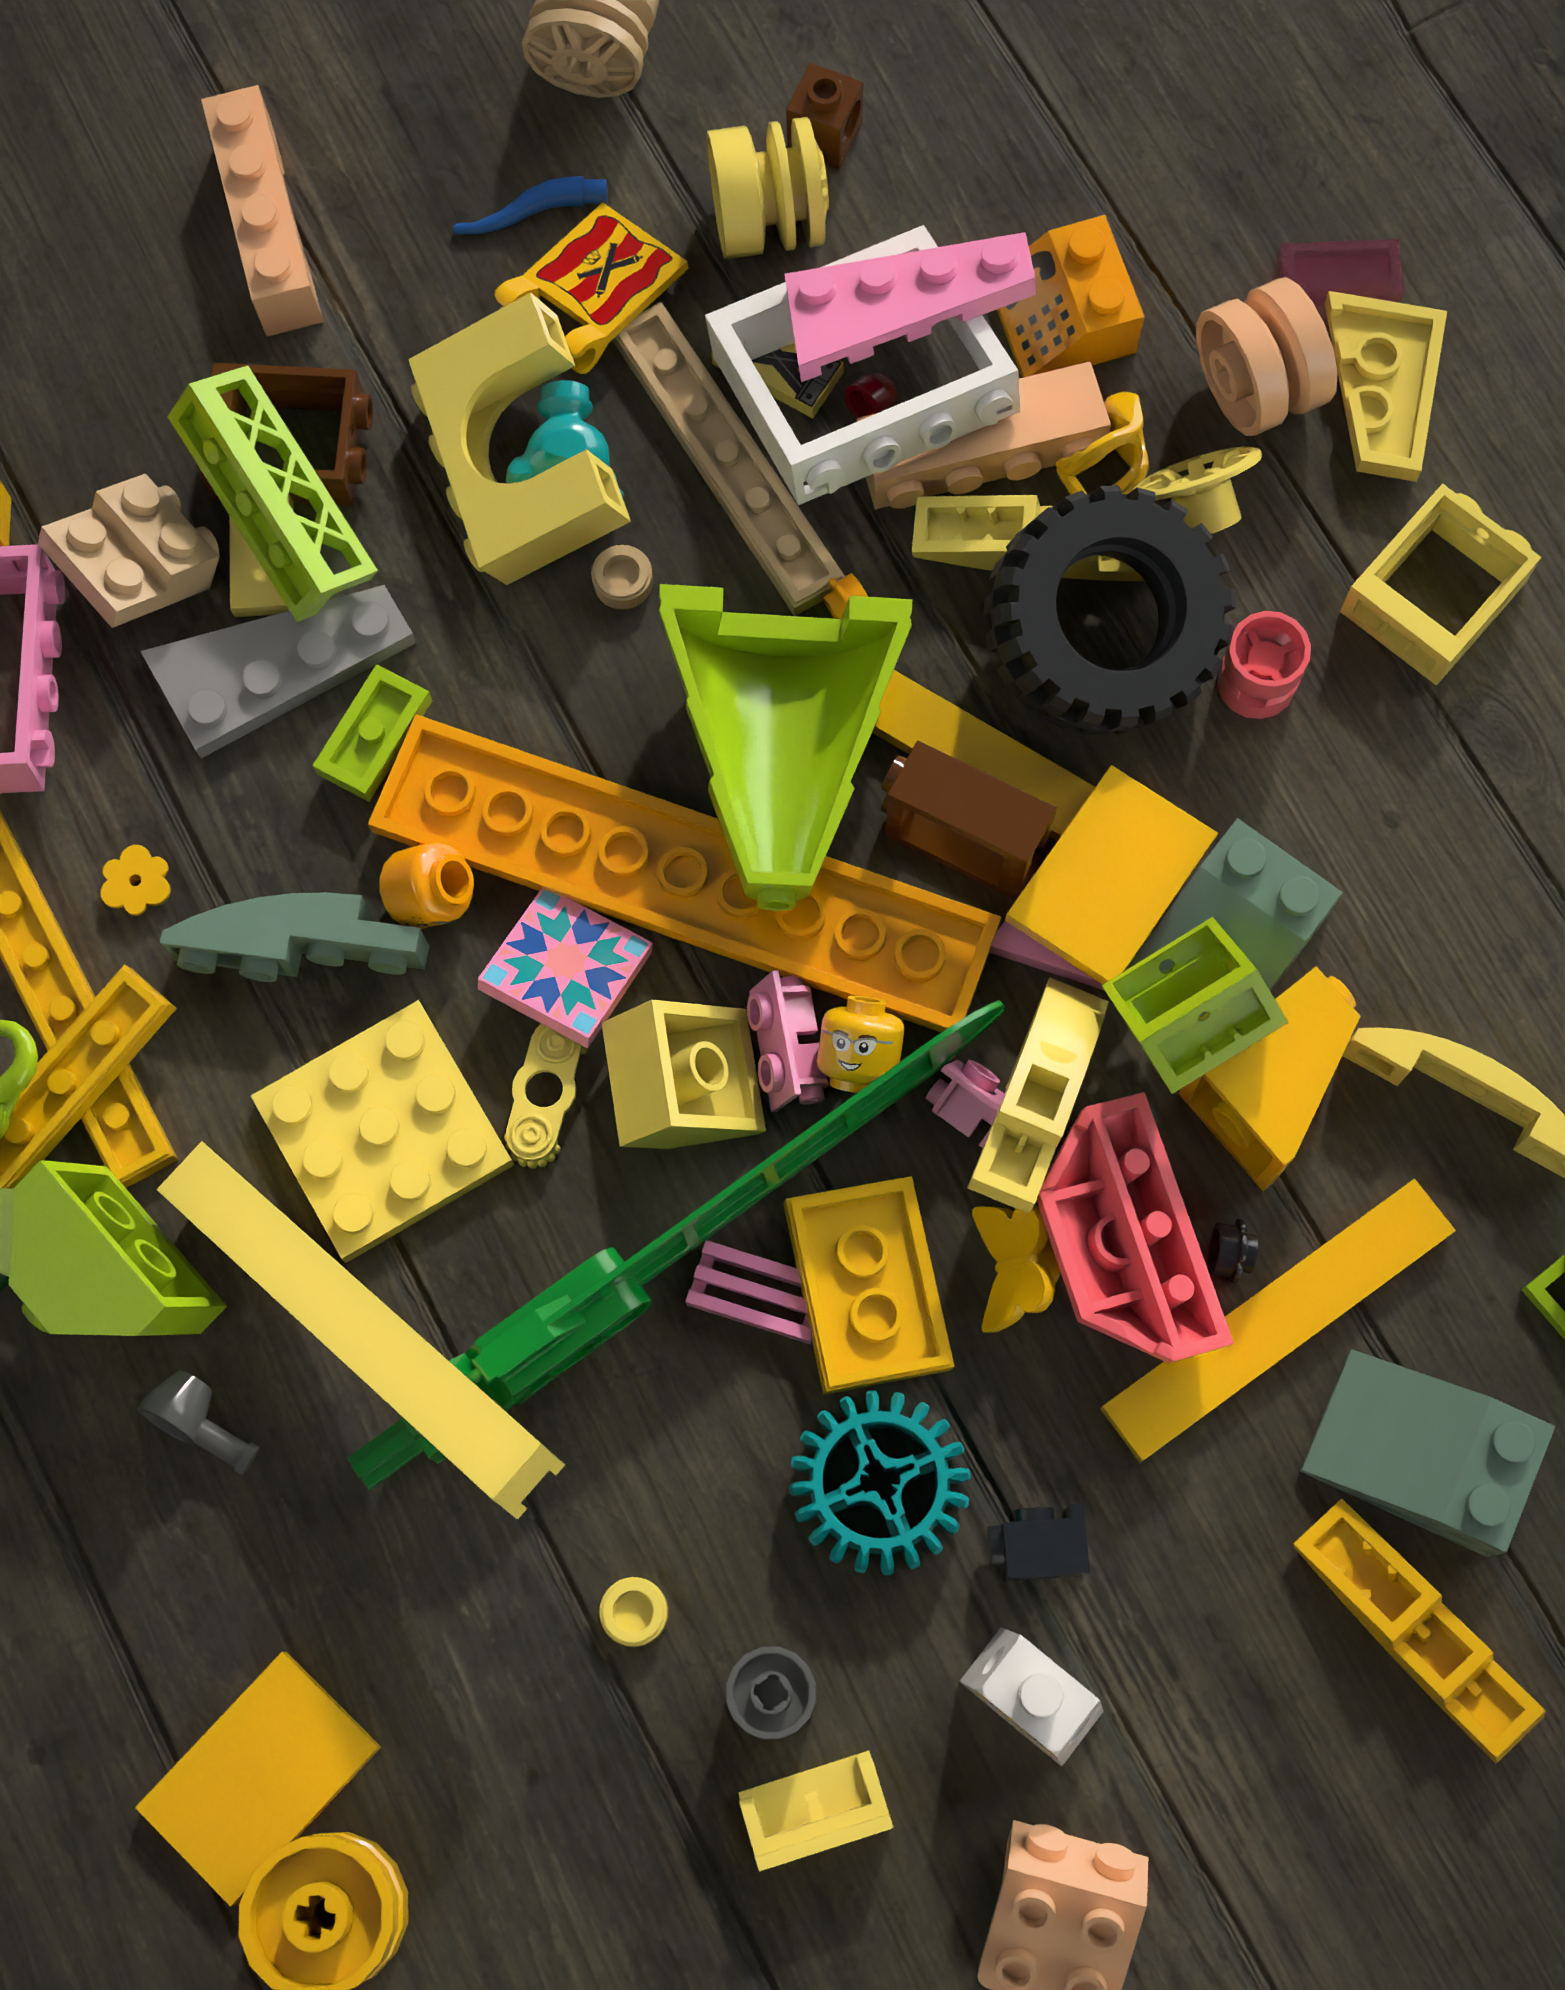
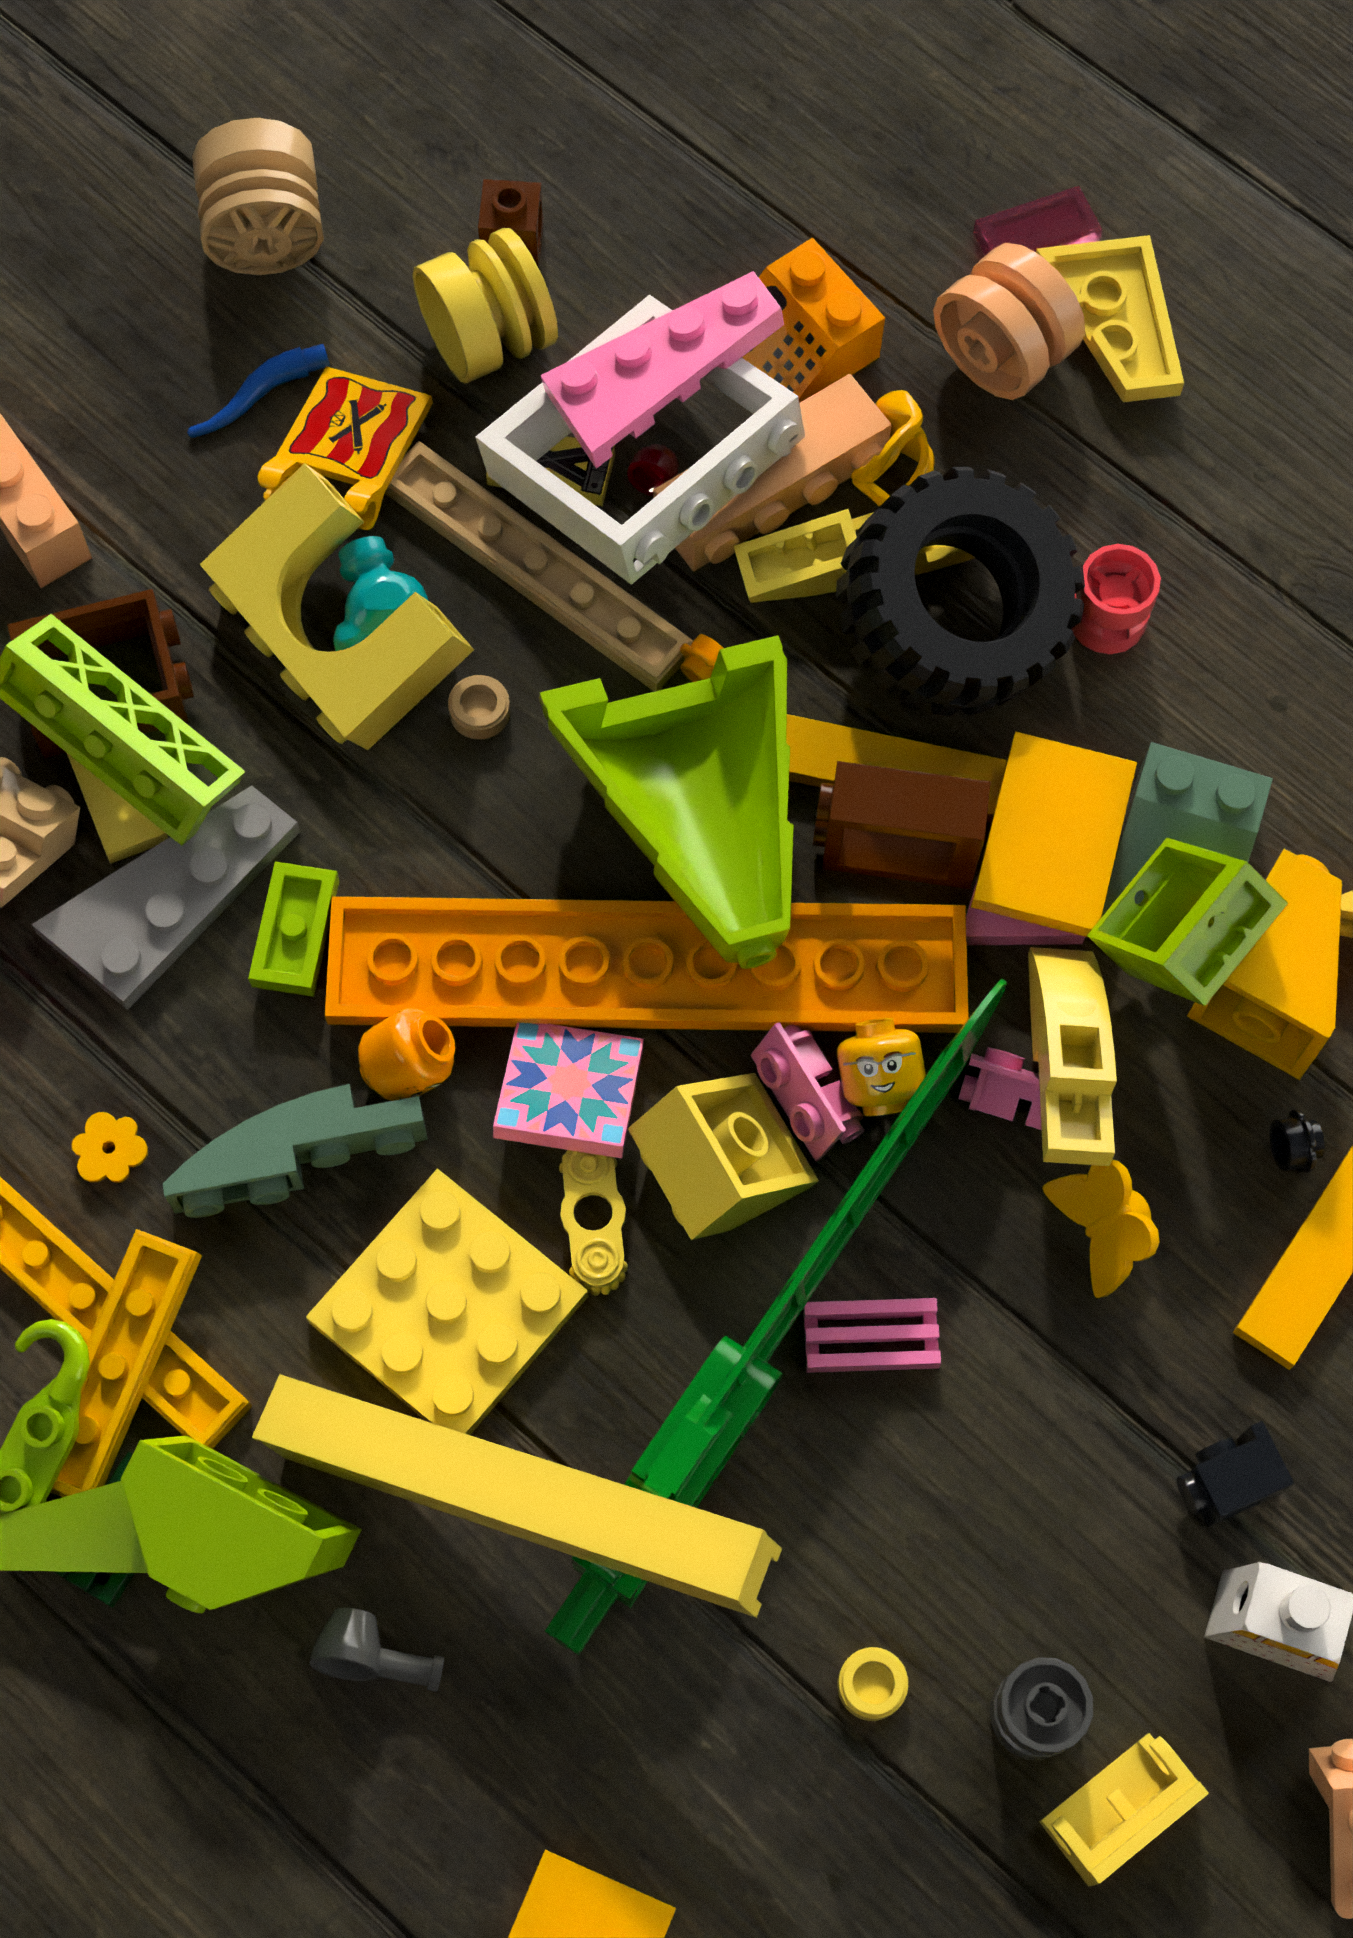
camera: 25 degrees left, 5 degrees down
yellow tile [783,1176,955,1395] -> none
teal gear [789,1391,971,1576] -> none
coral wedge [1036,1092,1234,1364] -> none
light yellow wheel [1132,447,1262,534] -> none
light yellow window [1340,483,1542,686] -> none

